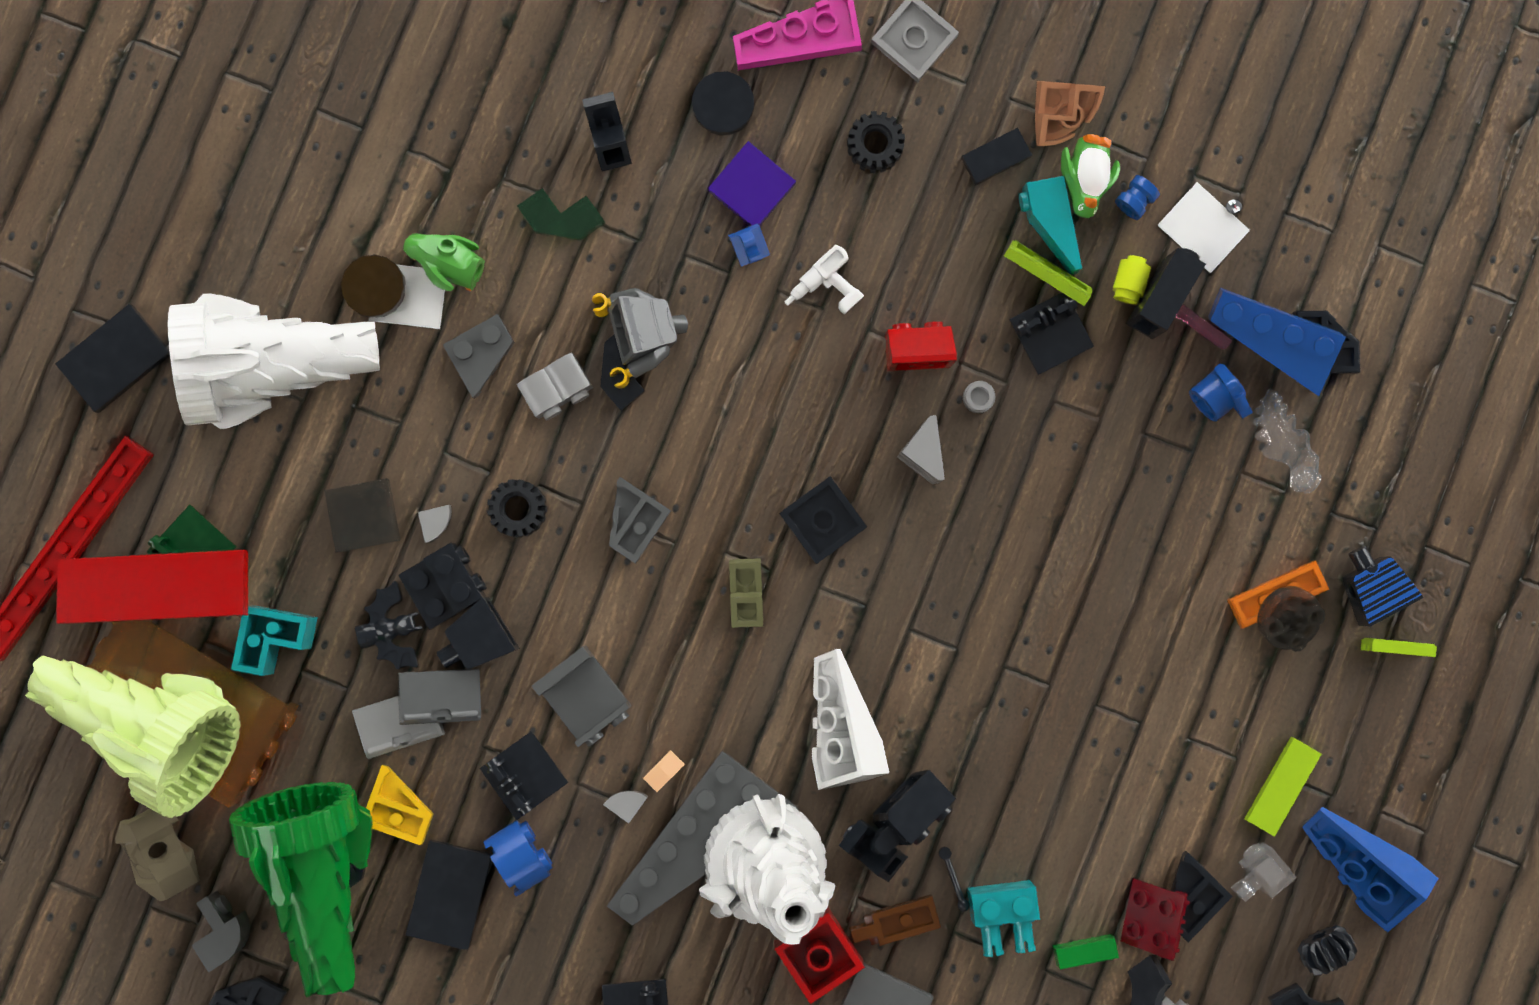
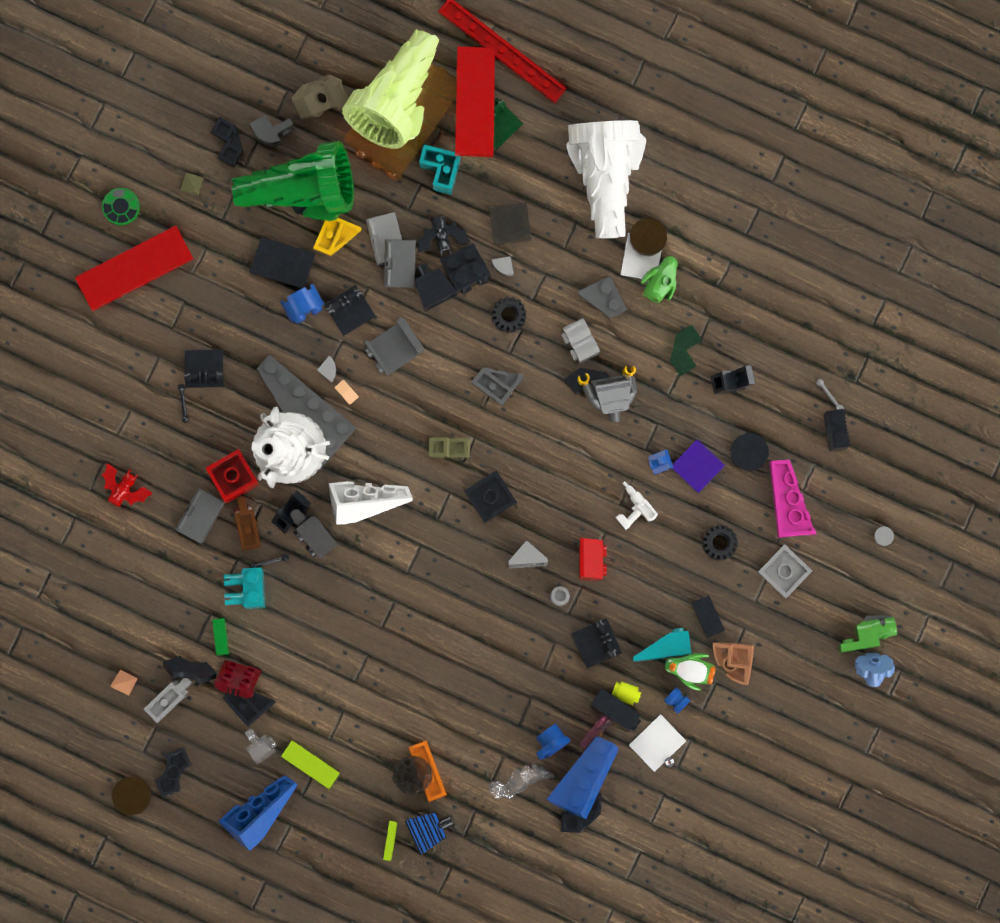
camera: 100 degrees right, 5 degrees down
black tile [55,304,170,413] -> none
lime tile [1004,240,1093,306] -> none
black gear [1297,925,1358,976] -> none

